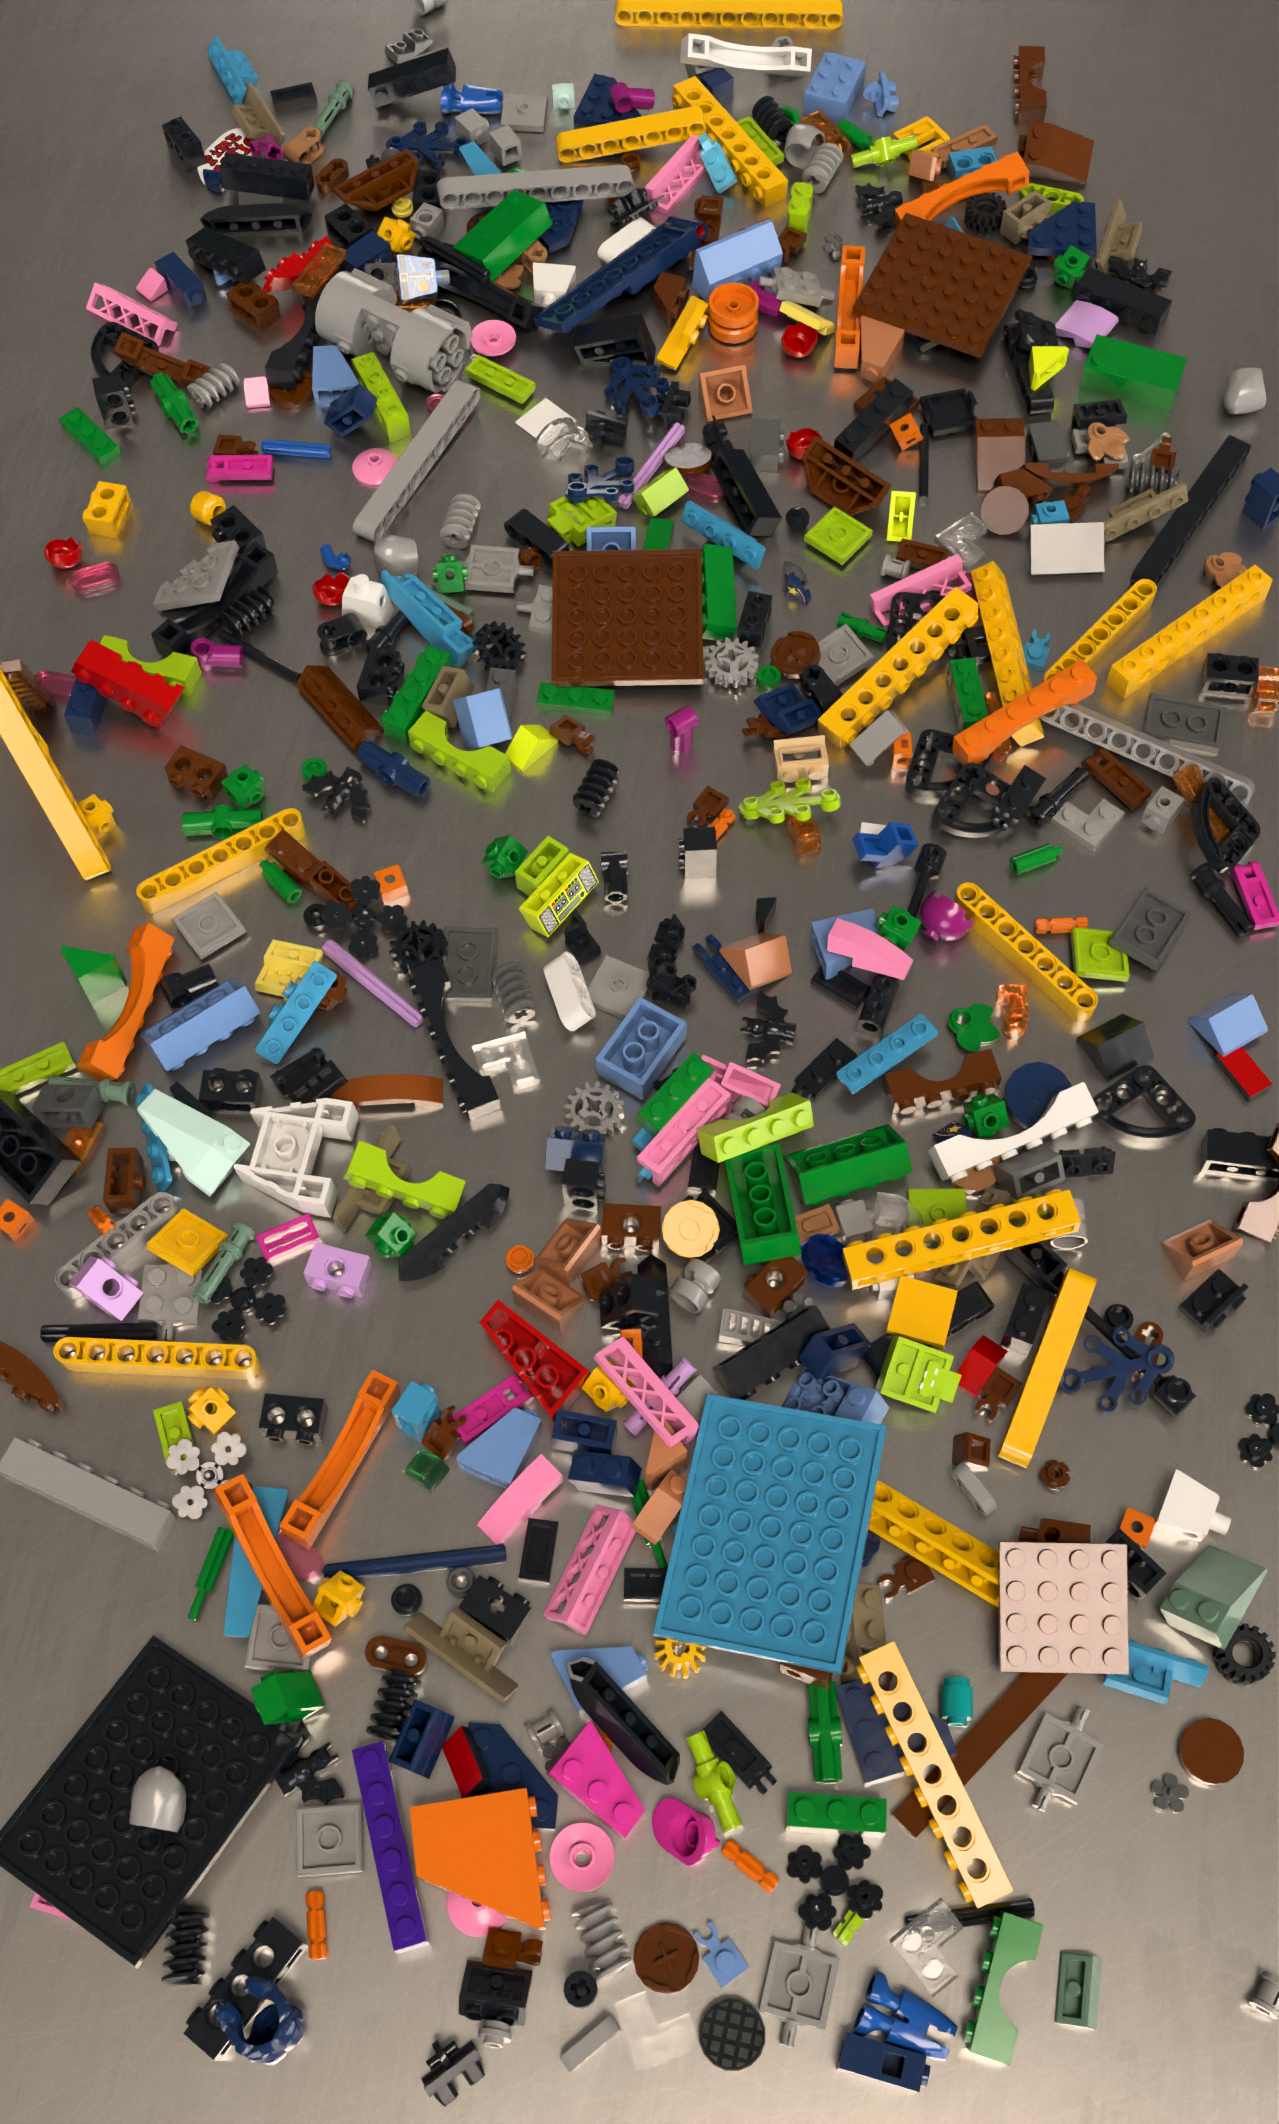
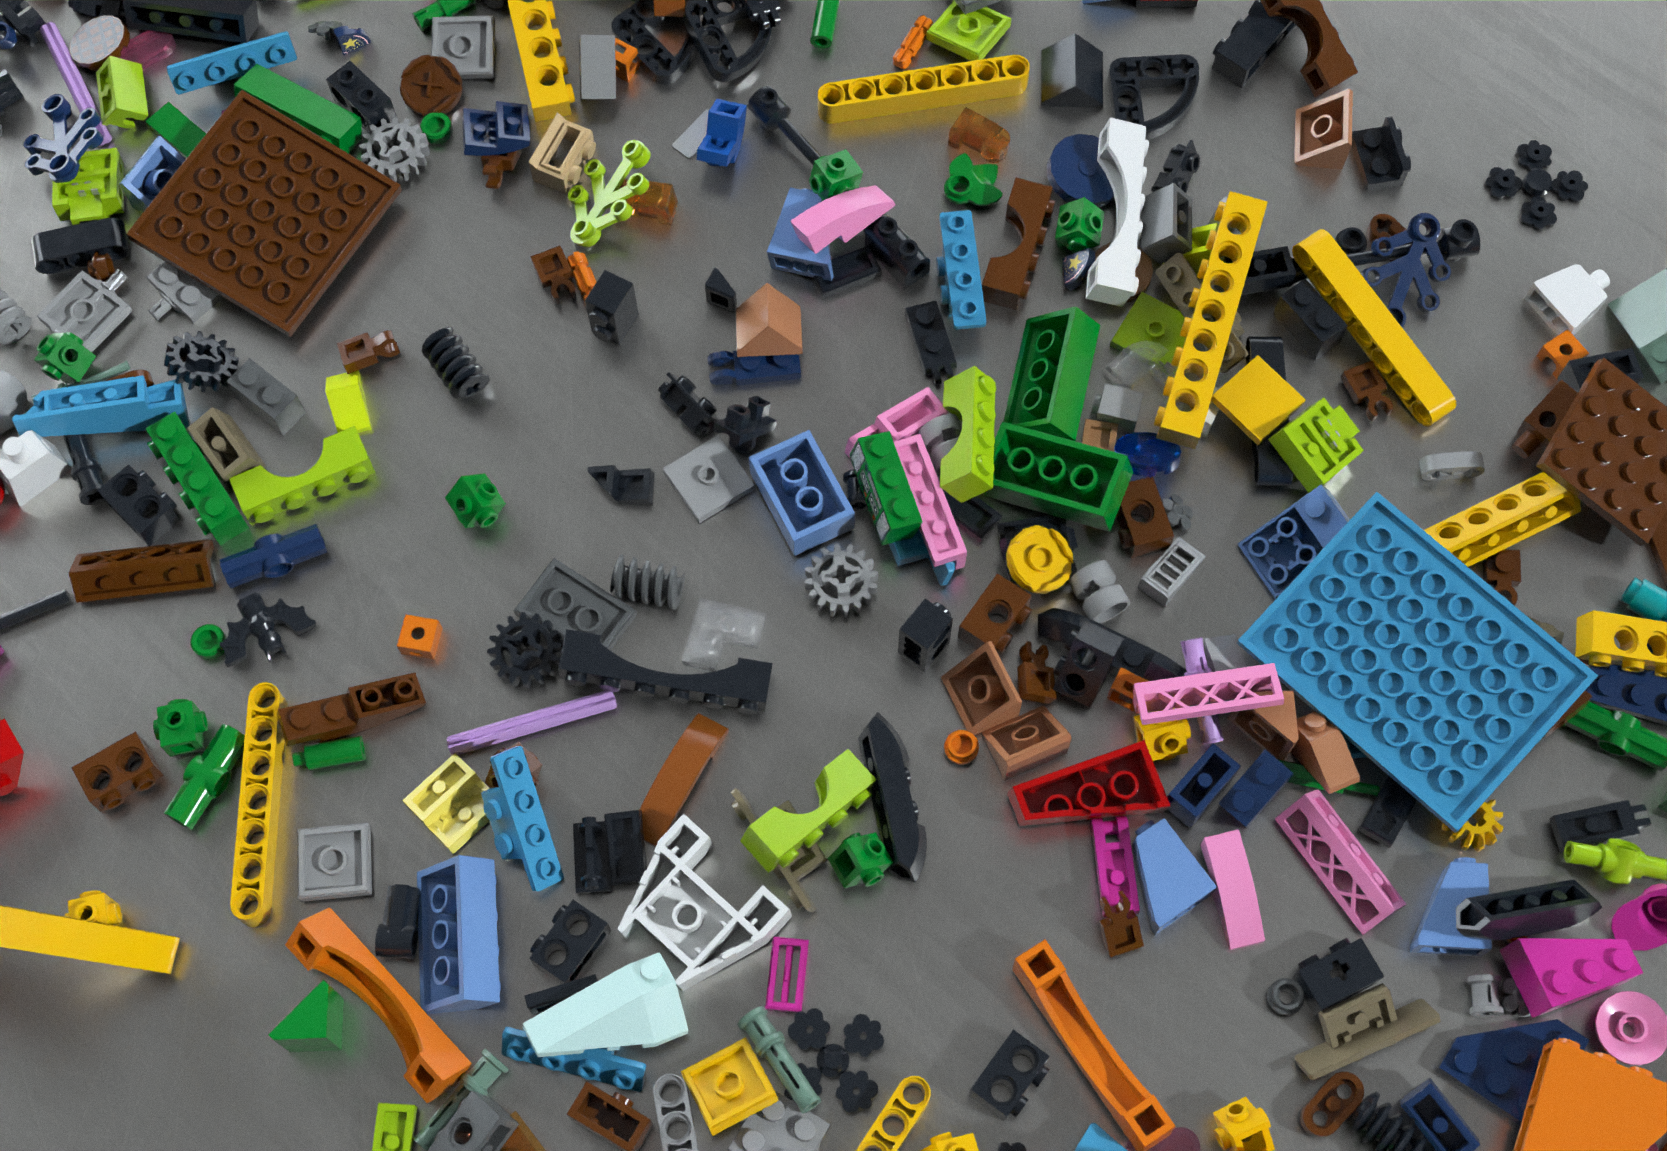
camera: 60 degrees left, 5 degrees up
black plate [303,904,325,930] -> none
lavender brick [303,1242,373,1298] -> none
black piece [317,613,368,655] -> none
black plant [321,876,408,959] -> none
dark blue axle [323,1544,507,1579] -> none
dark azure brick [391,1381,442,1442] -> none
black plate [391,1584,422,1616] -> none
clear green slope [403,1448,450,1492] -> none
red tile [442,1726,491,1798] -> none
slope [453,688,513,749] -> none
lime brick [515,836,569,896] -> none
neon yellow brick [519,853,599,937] -> none
black tile [519,1518,559,1585] -> none
green plate [536,682,615,717] -> none
white beam [543,951,596,1031] -> none
dark blue brick [545,1126,607,1173] -> none
black piece [601,851,628,904] -> none
magenta piece [665,705,699,753] -> none
black brick [712,1306,830,1400] -> none
black animal [740,991,797,1063] -> none
dark blue brick [799,1323,872,1380] -> none
black piece [801,665,843,714] -> none
magenta cylinder [920,891,975,942] -> none
reddish brown slope [952,1432,991,1469] -> none
red slope [957,1335,1008,1399] -> none
reddish brown plate [1040,1460,1070,1490] -> none

